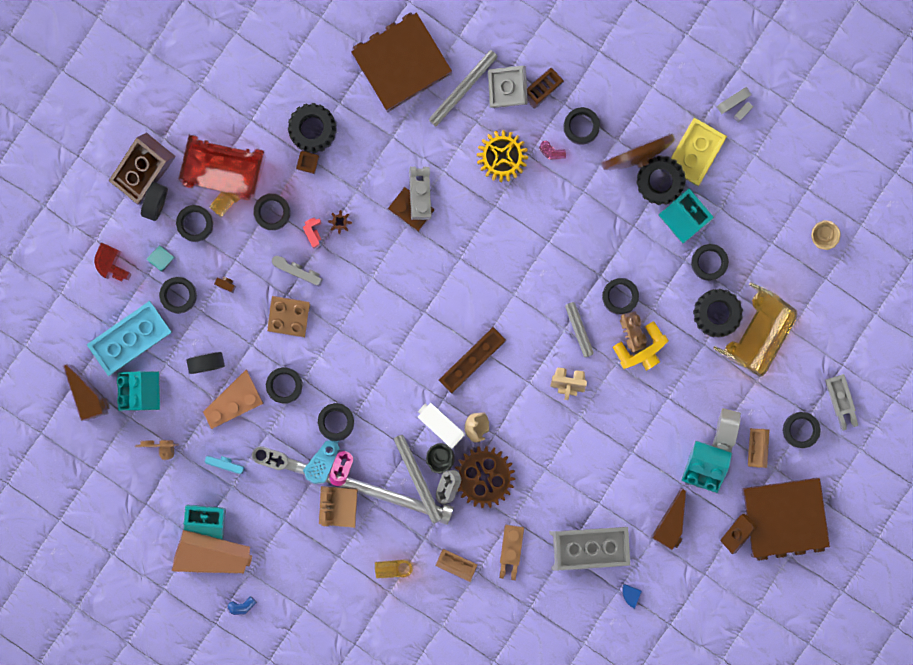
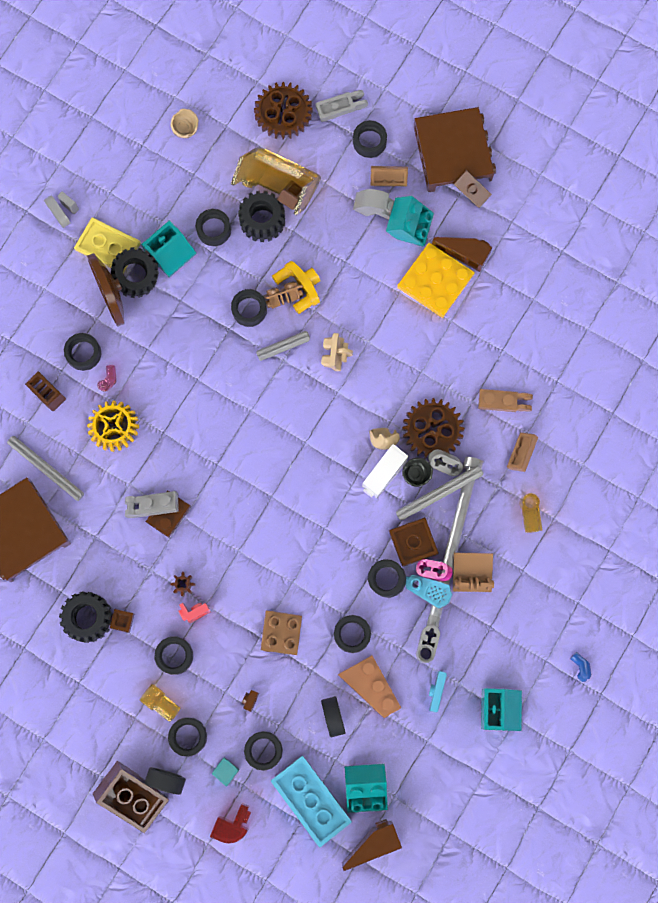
camera: 90 degrees left, 10 degrees down
medium nougat hinge [135,440,178,460] -> none
nougat slope [172,530,252,573] -> none
clear red windscreen [178,135,266,200] -> none
light grey hinge [272,256,323,286] -> none
reddish brown tile [439,327,506,394] -> none
light grey tile [488,66,528,108] -> none
light grey plate [549,527,630,571] -> none
blue tile [622,583,642,609] -> none
none -> reddish brown gear [254,82,313,140]
none -> reddish brown slope [277,180,307,210]
none -> reddish brown plate [389,517,439,567]
none -> yellow plate [397,243,475,318]

